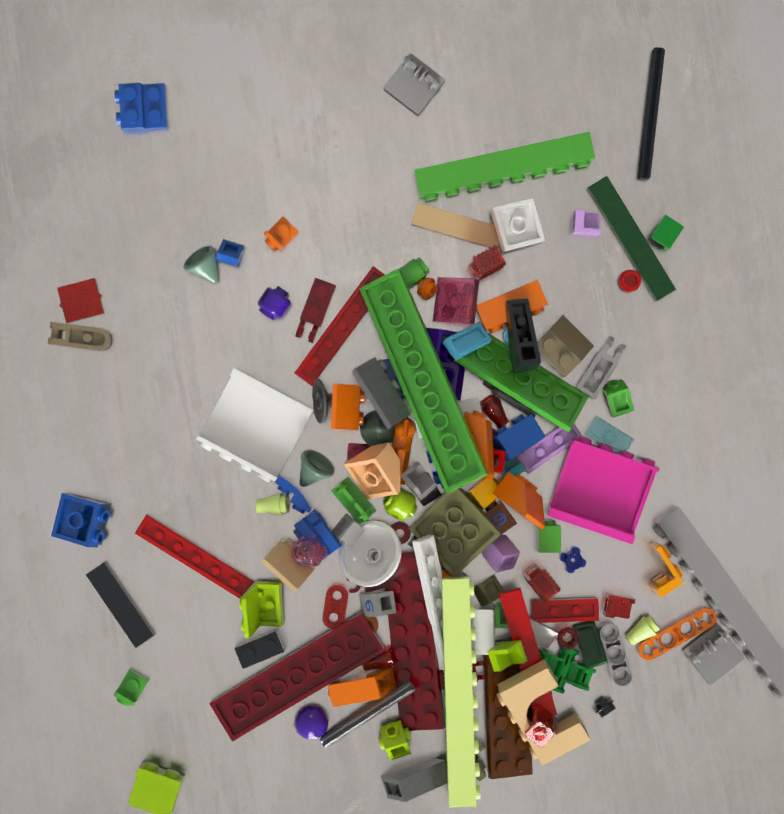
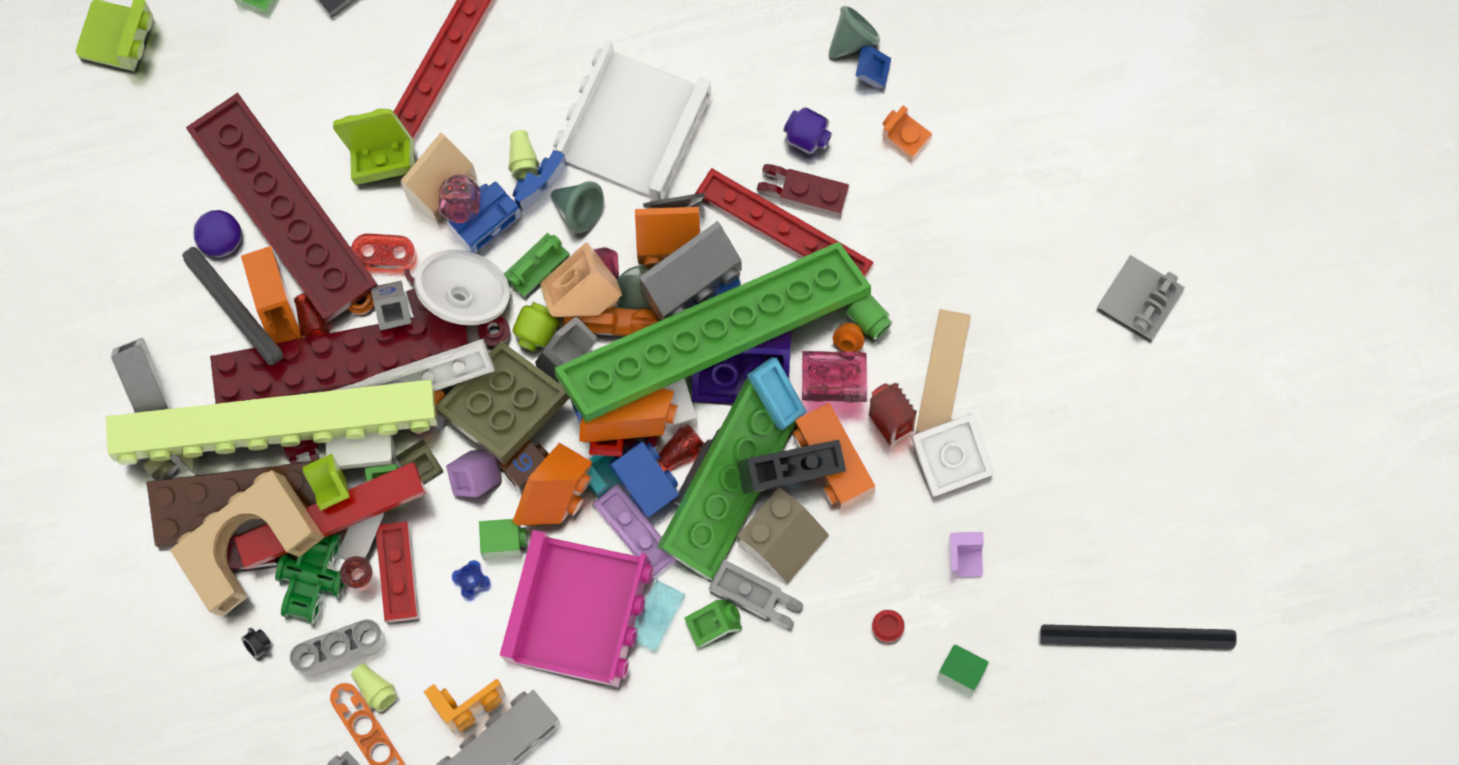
camera: 85 degrees right, 15 degrees down
black brick [234,628,286,669] -> none
light grey slope [333,514,365,546] -> none
lime brick [378,720,412,761] -> none
bright green brick [414,132,595,201] -> none
yellow brick [466,478,499,510] -> none
clear red brick [524,564,561,603] -> none
clear red bracket [525,706,556,747] -> none
dark green tile [573,621,608,670] -> none
dark green tile [587,176,676,301] -> none
clear red panel [603,592,636,619] -> none

